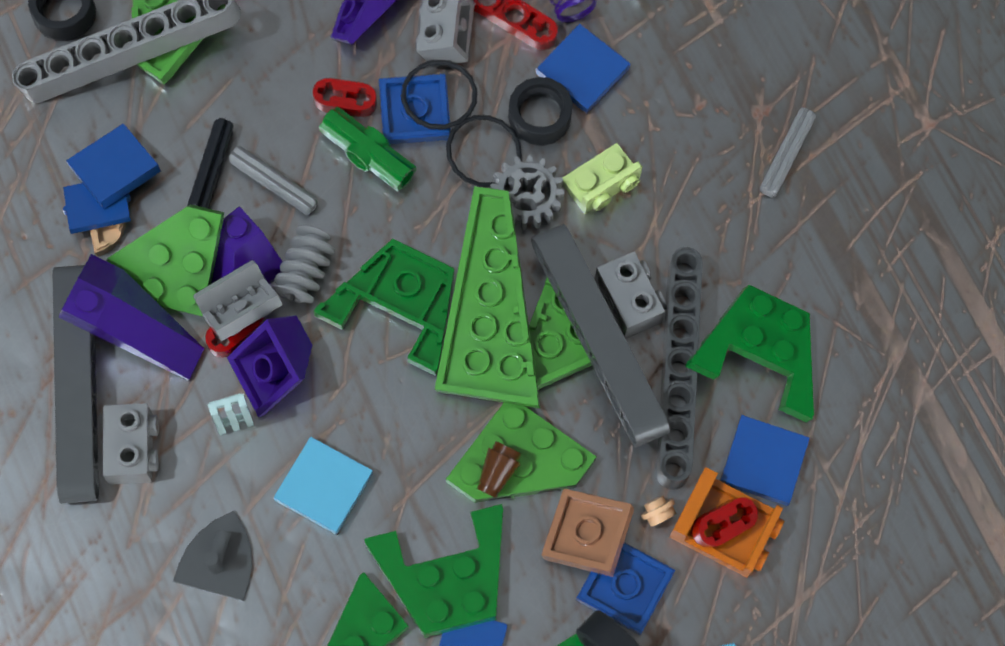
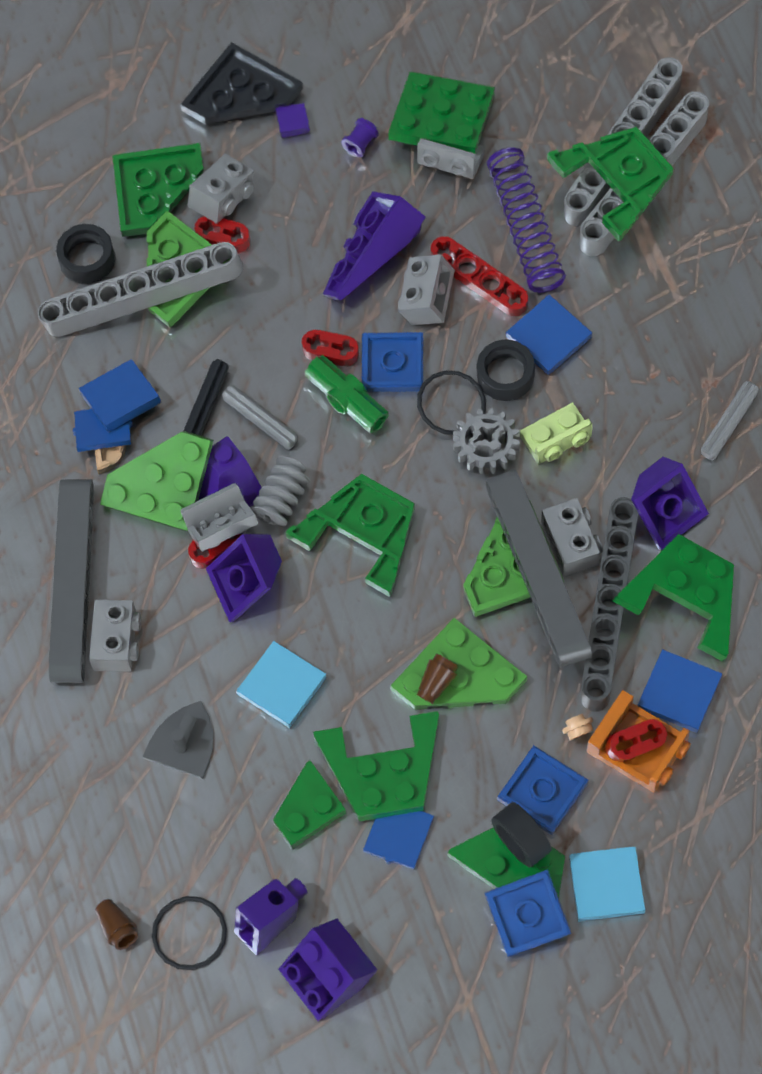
camera: 15 degrees right, 5 degrees down
dark purple wedge [58,254,204,380] -> none
light aqua tile [208,393,254,435] -> none
black piece [401,60,478,130] -> none
bright green wing [434,186,541,408] -> none
nougat plate [541,488,634,577] -> none
none -> dark purple slope [631,457,709,551]

